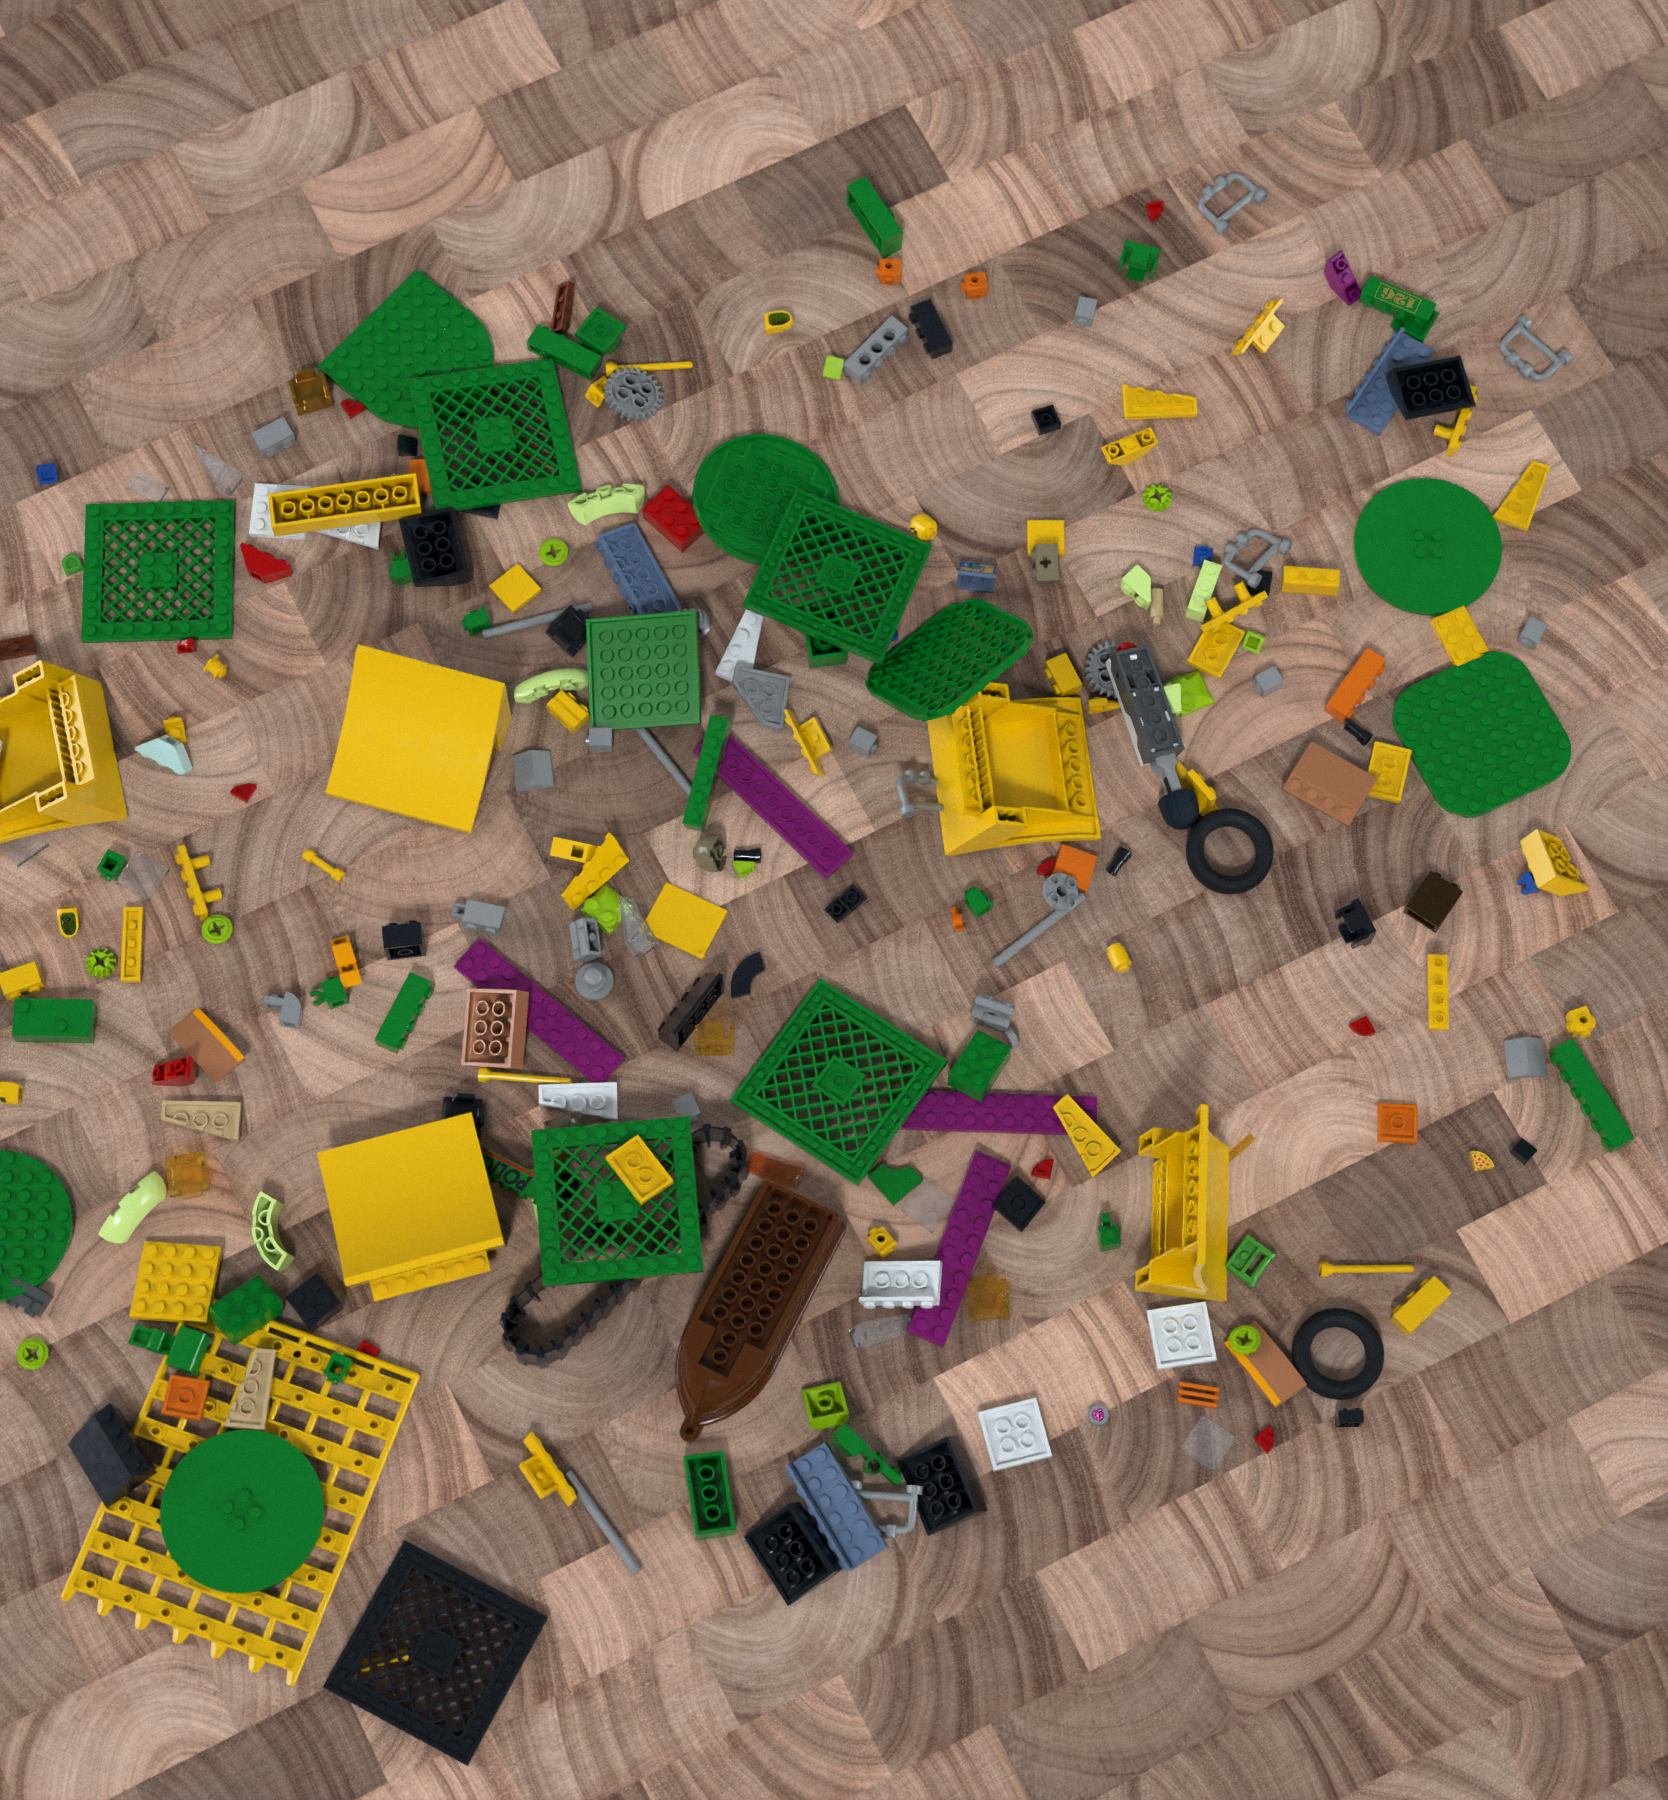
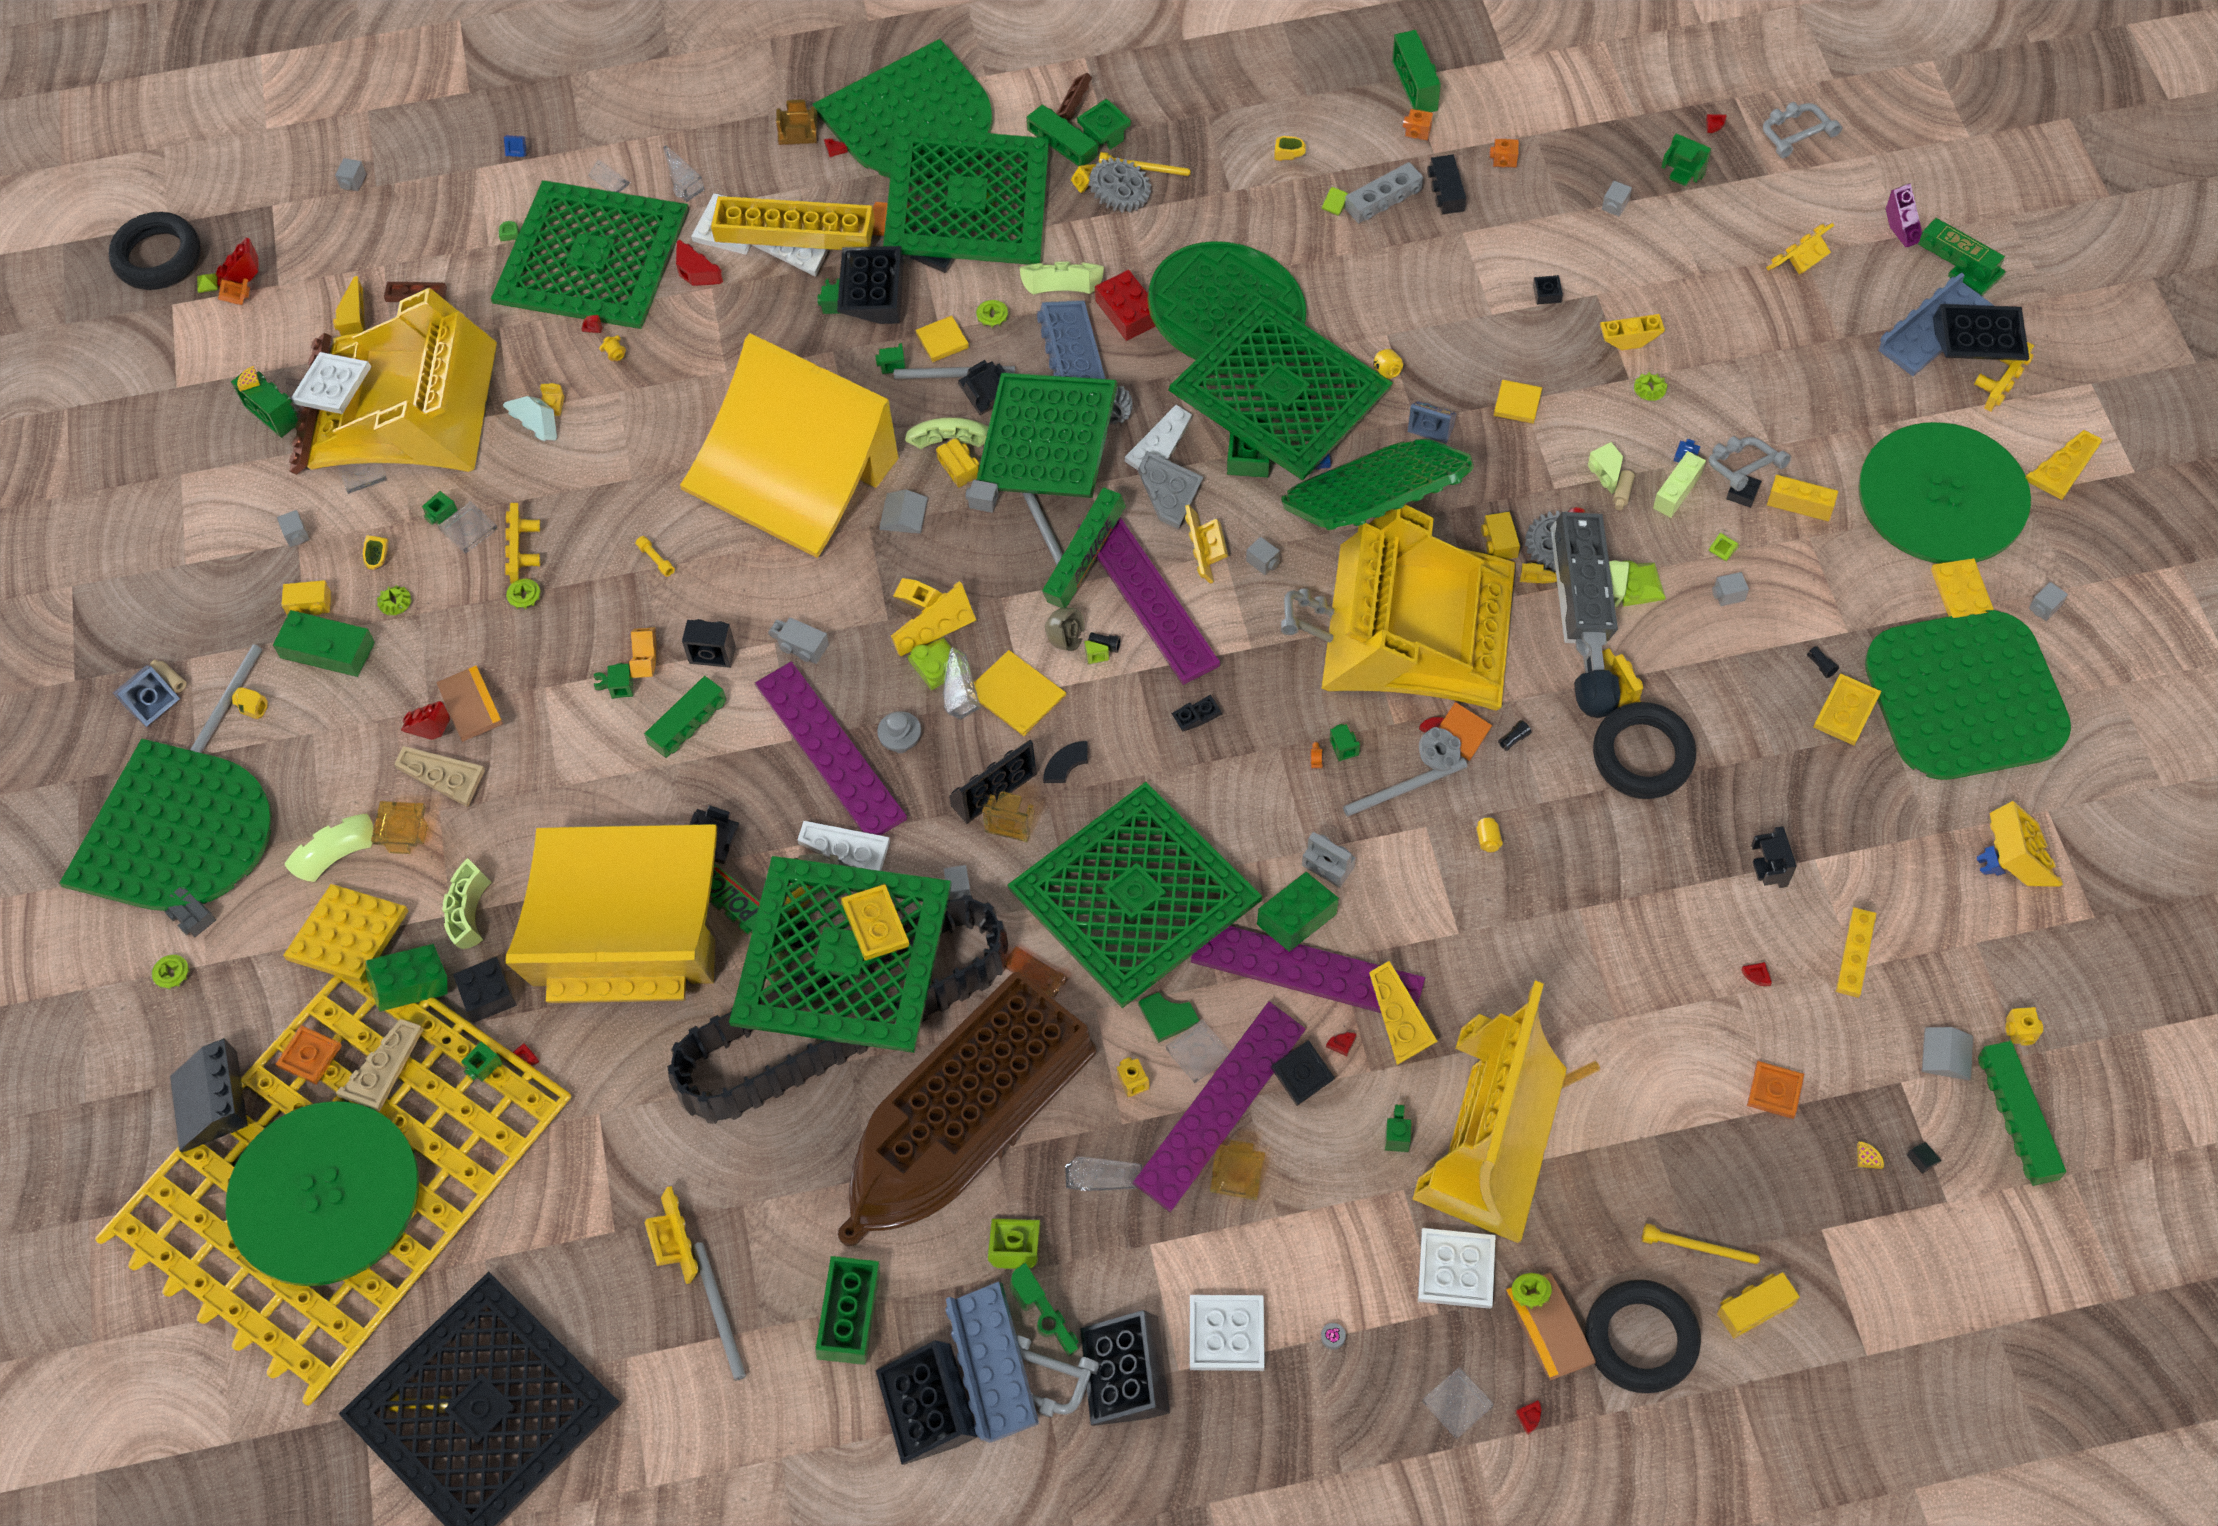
camera: 20 degrees right, 10 degrees down
yellow plate [120,907,144,983] -> none
green plate [128,1324,212,1376] -> none
red tile [230,783,257,803] -> none
light grey brick [251,417,296,459] -> none
light grey brick [263,991,303,1029] -> none
black slope [397,434,418,456] -> none
nougat slope [461,988,529,1070] -> none
yellow piece [478,1067,572,1084] -> none
light grey brick [569,918,602,962] -> none
white bracket [858,1261,942,1309] -> none
light grey tile [1004,1029,1019,1049] -> none
dark tan brick [1031,543,1059,584] -> none
yellow wing [1121,384,1198,420] -> none
orange tile [1177,1382,1220,1409] -> none
yellow plate [1187,618,1246,680] -> none
yellow plate [1200,581,1268,632] -> none
bright green plate [1225,1235,1276,1288] -> none
nougat slope [1282,741,1378,828] -> none
orange brick [1324,647,1386,723] -> none
black piece [1335,1408,1364,1428] -> none
dark brown brick [1404,871,1463,933] -> none
light grey bar [1500,315,1573,382] -> none

